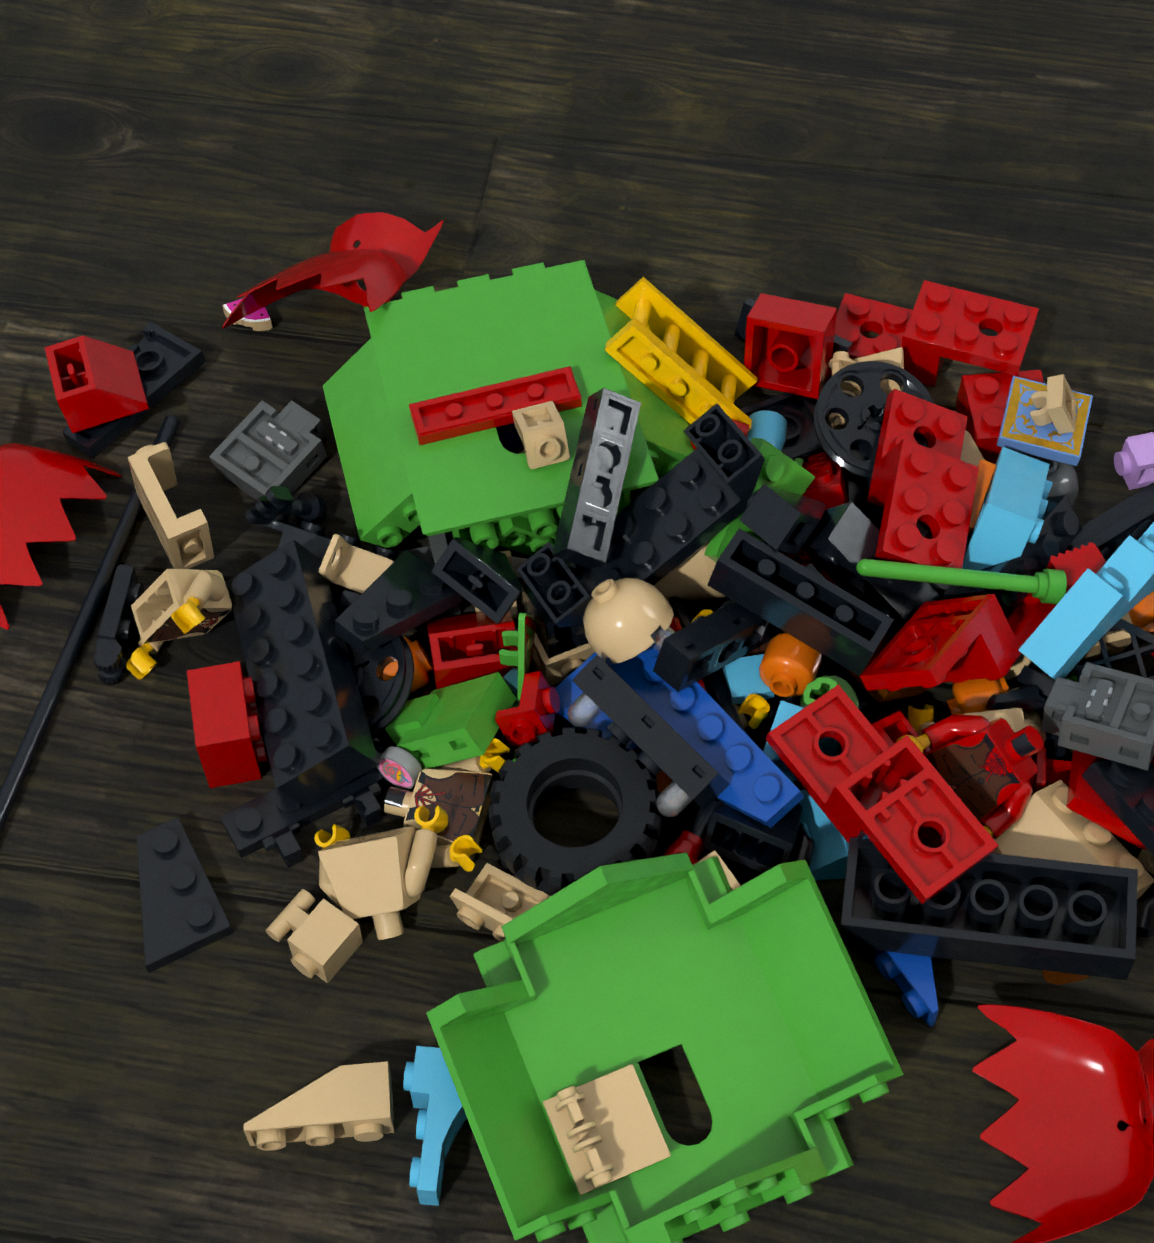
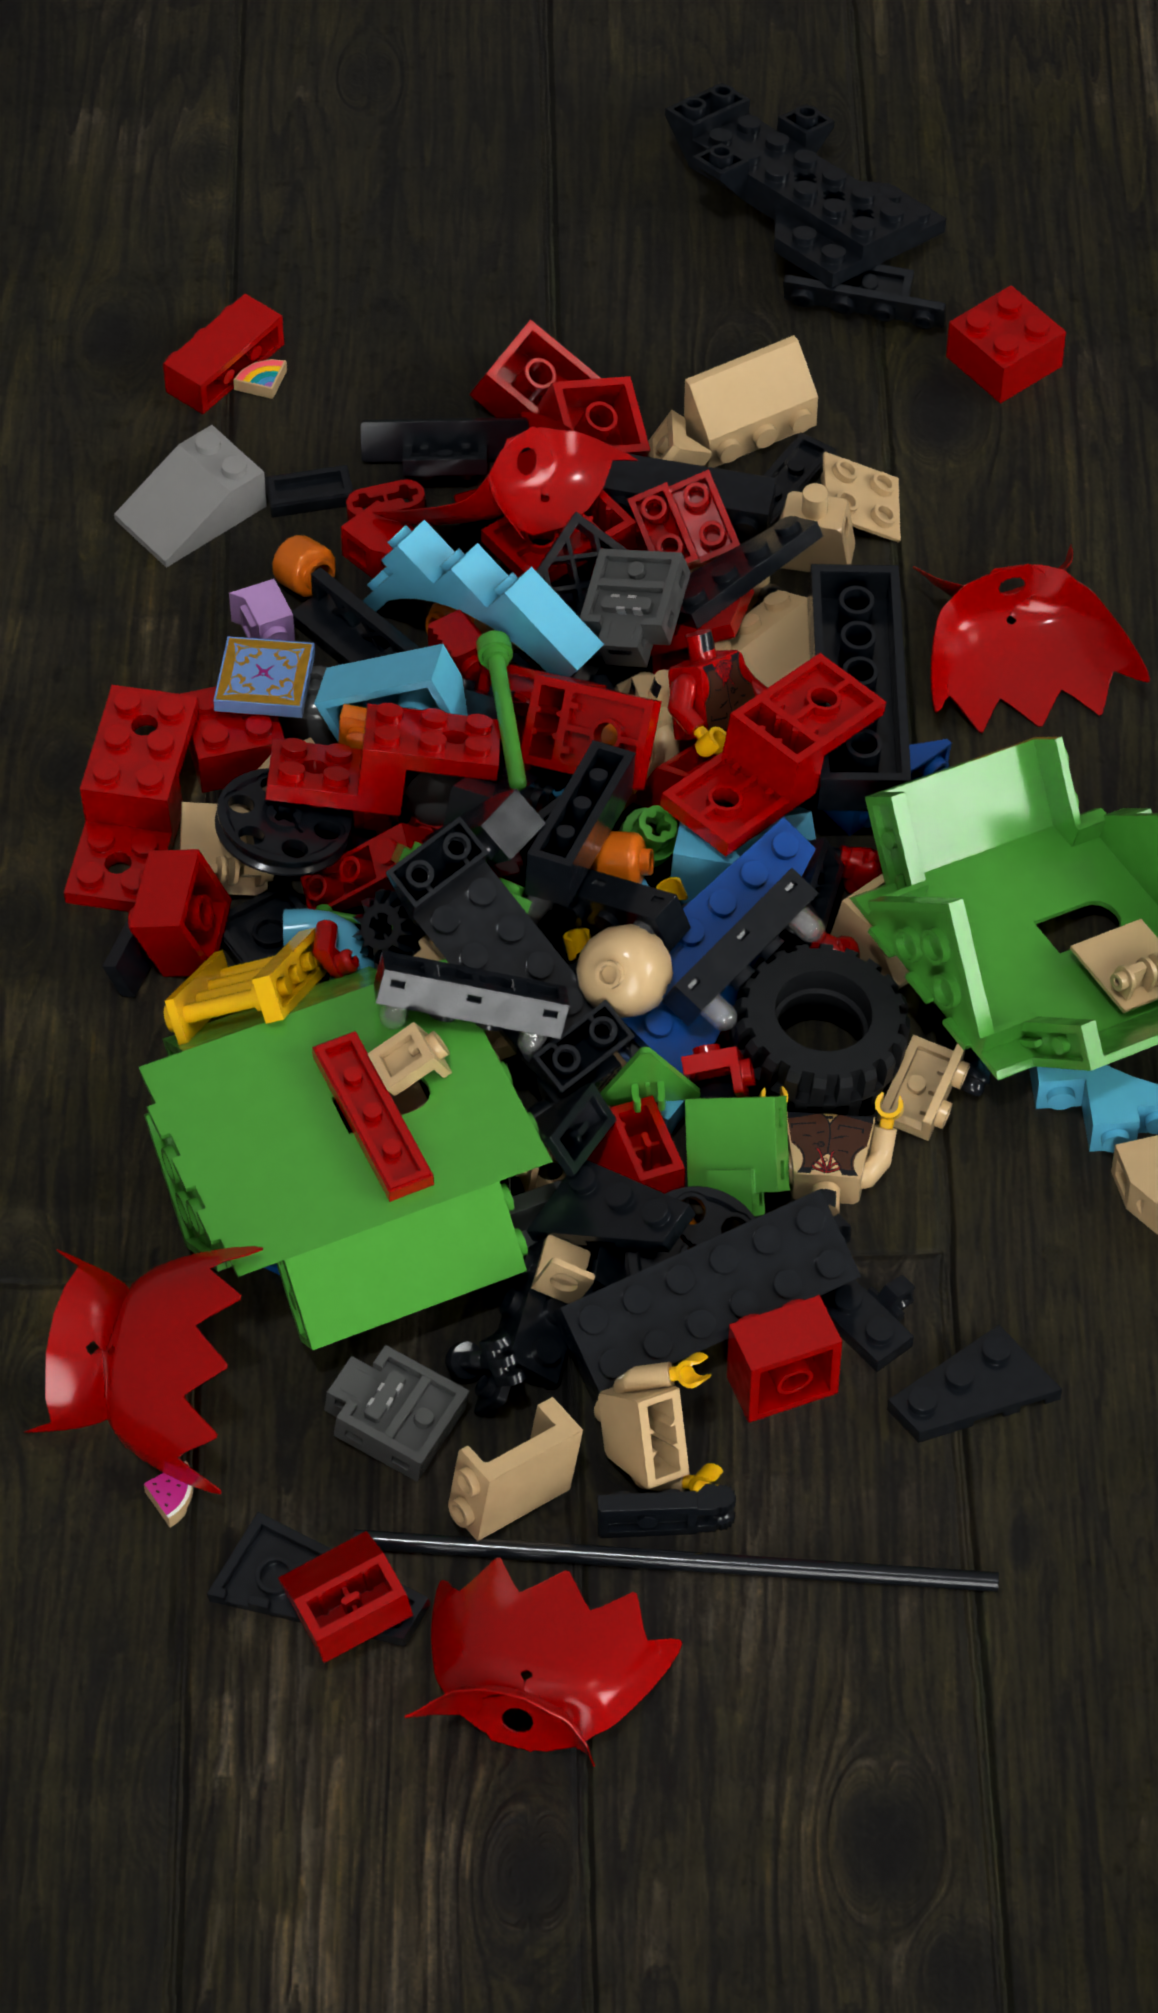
camera: 100 degrees left, 5 degrees down
tan brick [265,889,363,983] -> none
tan torso [314,805,449,940] -> none
light grey tile [377,747,422,789] -> none
tan tile [1030,374,1076,434] -> none

